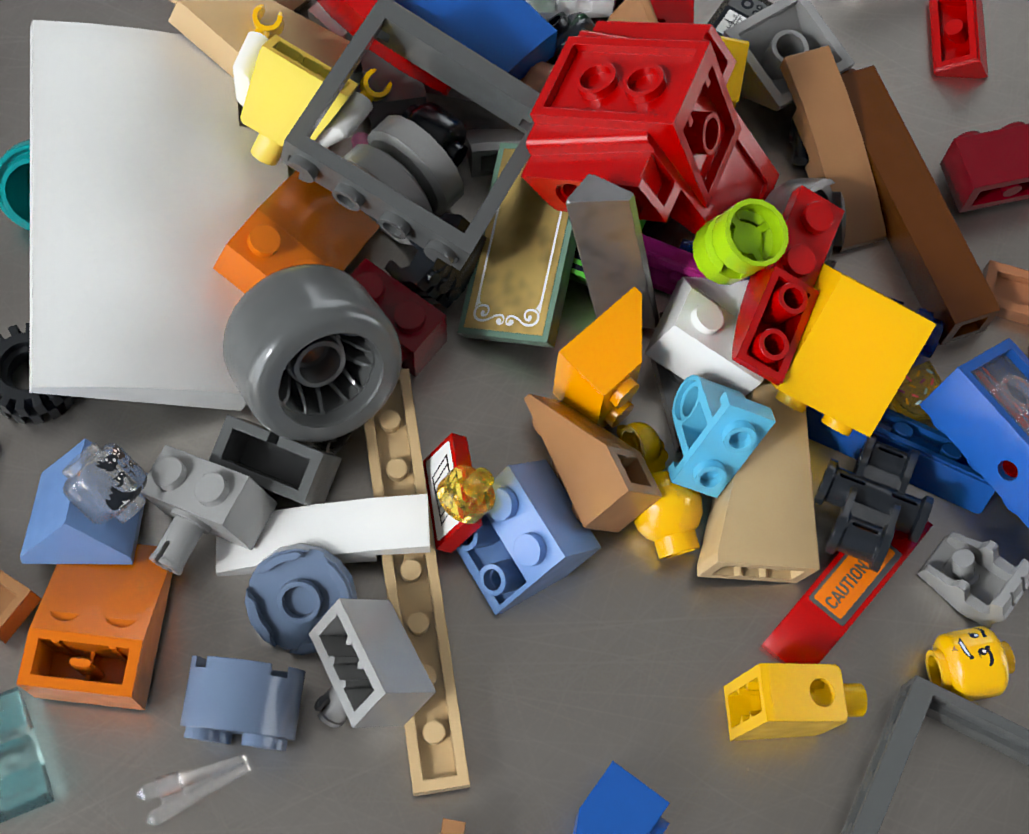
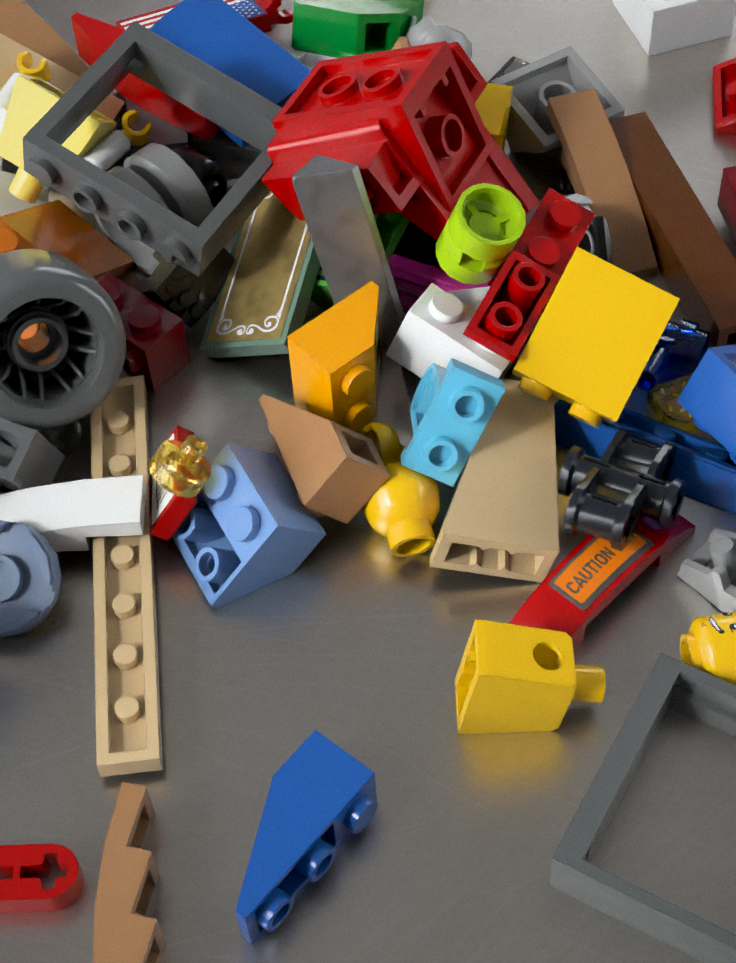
camera: 10 degrees right, 15 degrees down
light grey brick [308,598,436,728] -> none

